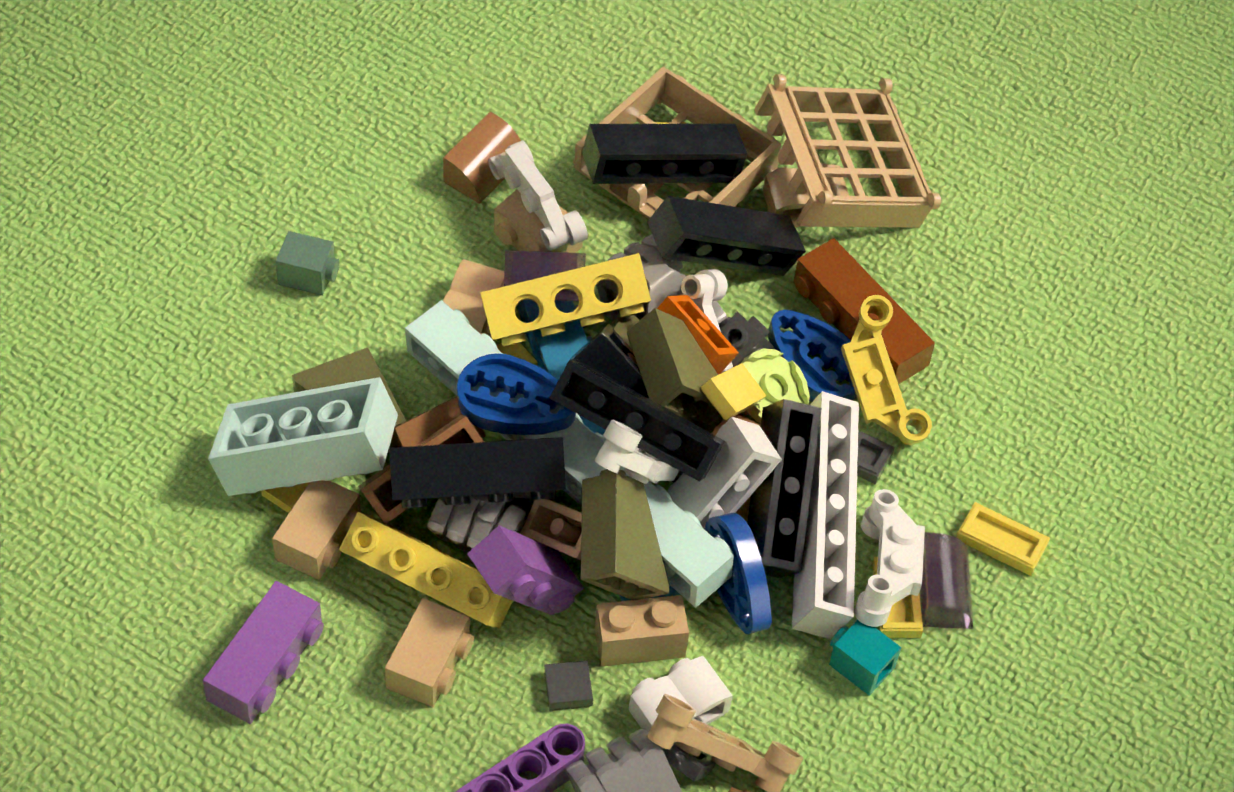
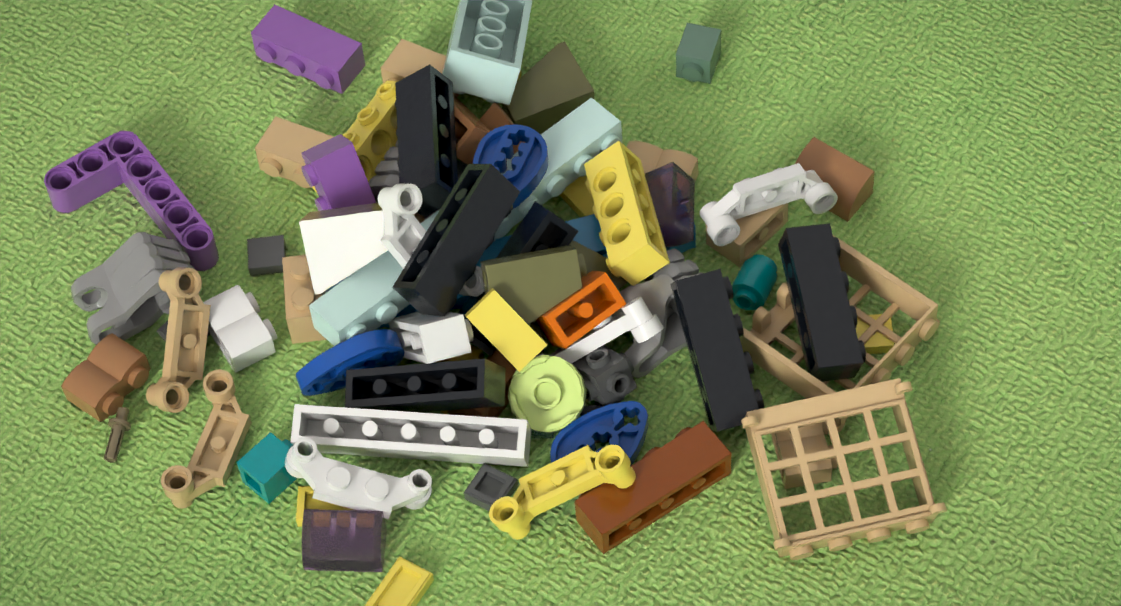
camera: 100 degrees right, 0 degrees up
none -> tan plate [161,369,252,509]
none -> teal brick [732,254,778,310]

